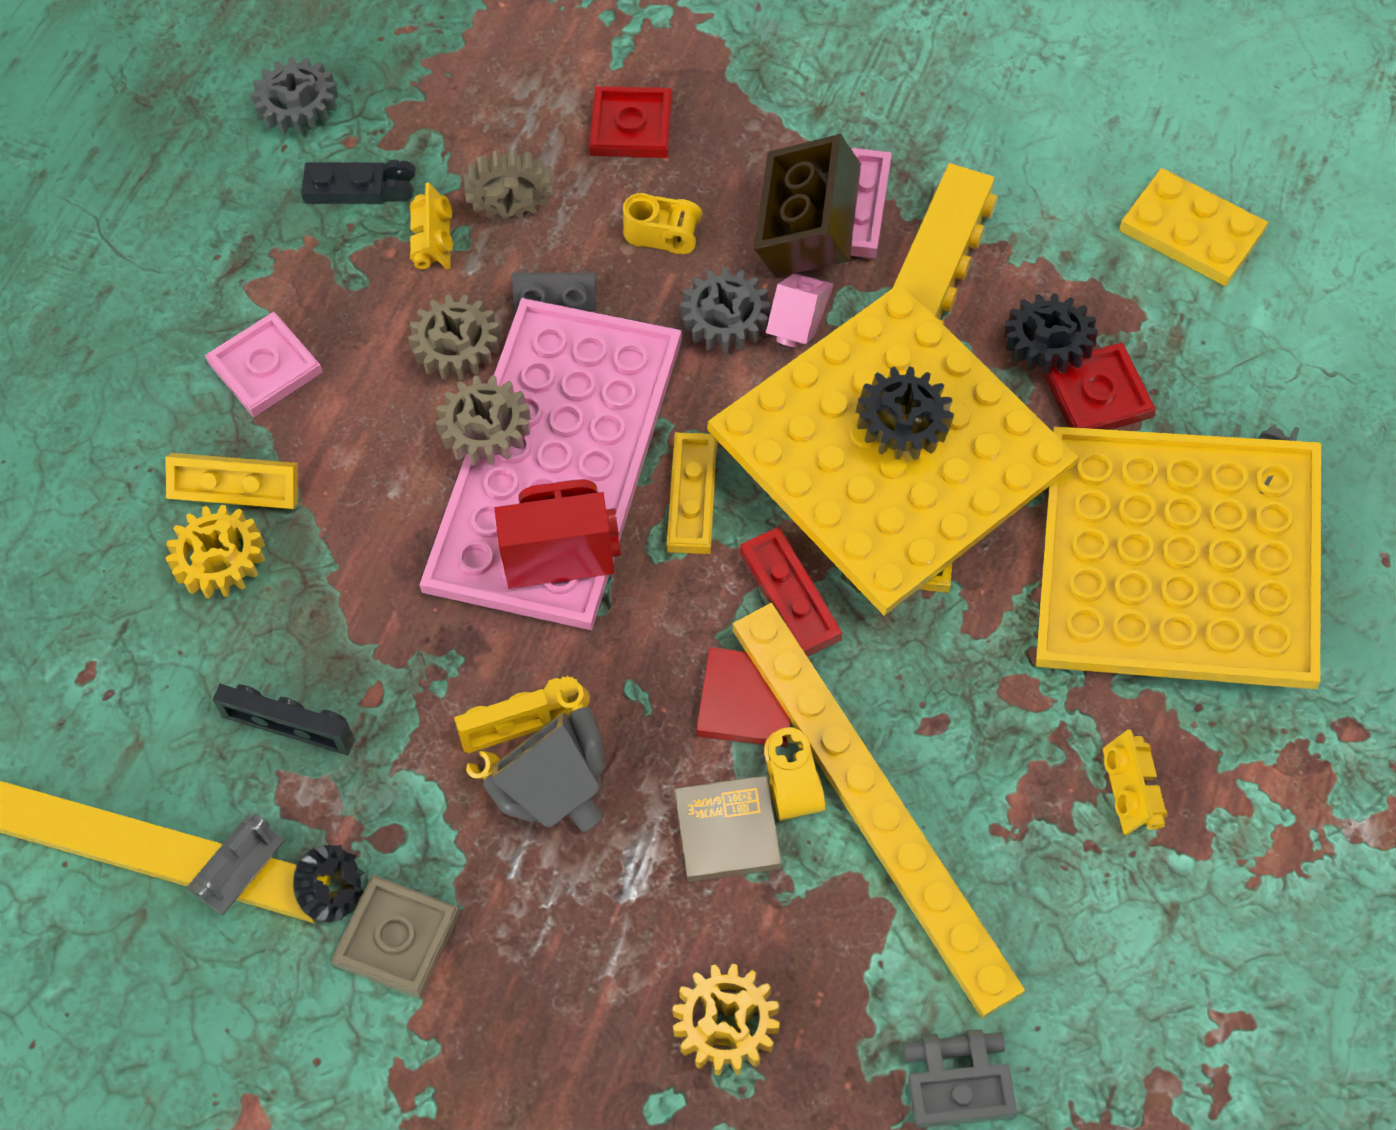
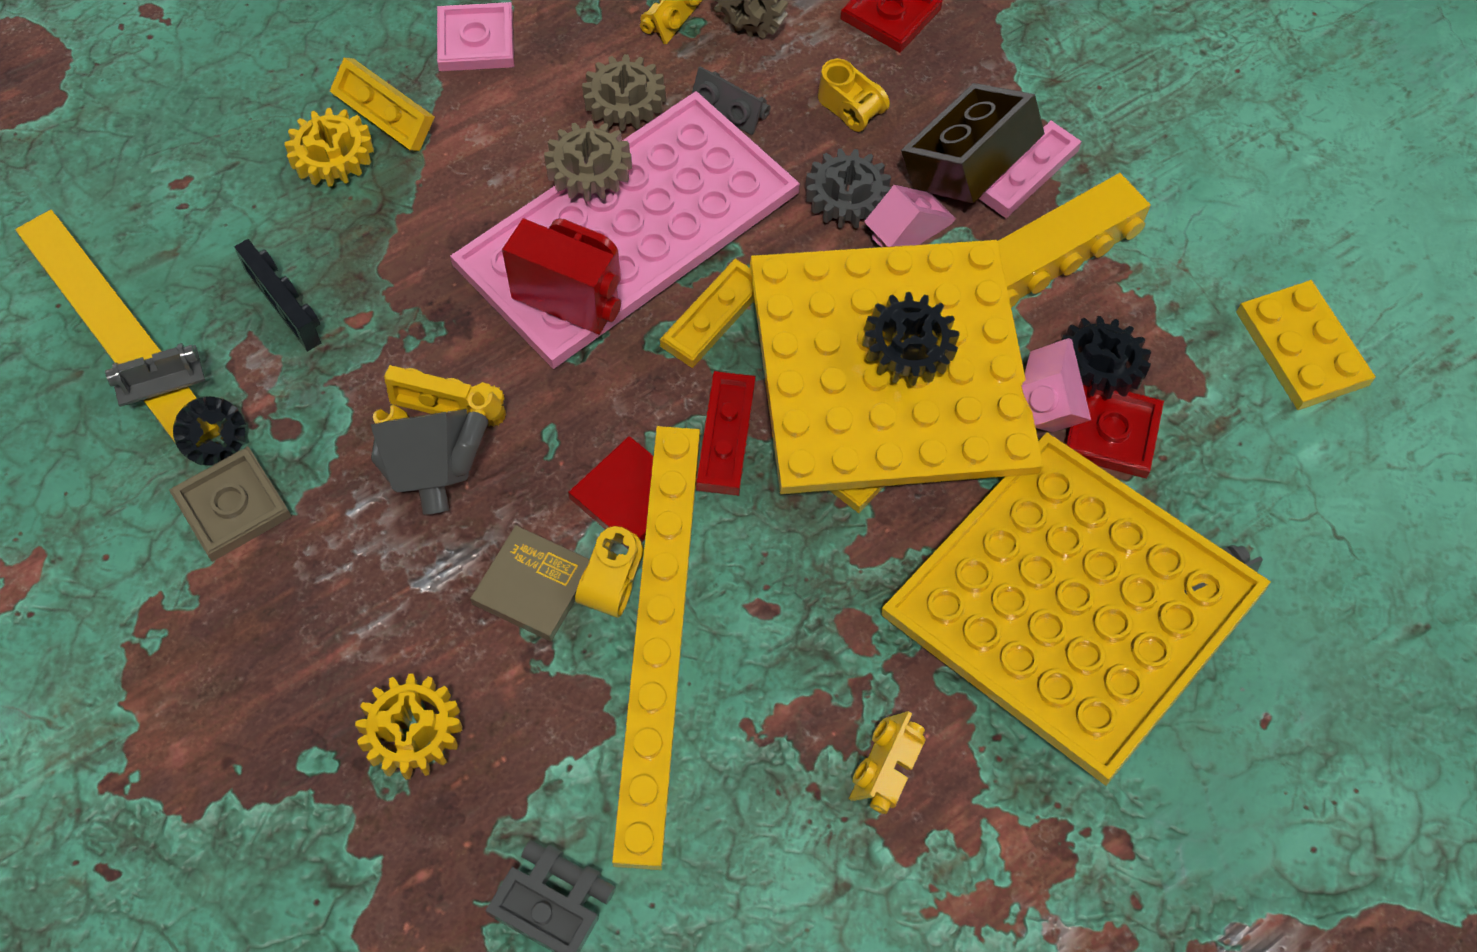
camera: 30 degrees right, 0 degrees up
none -> bright pink slope [1022,338,1091,432]

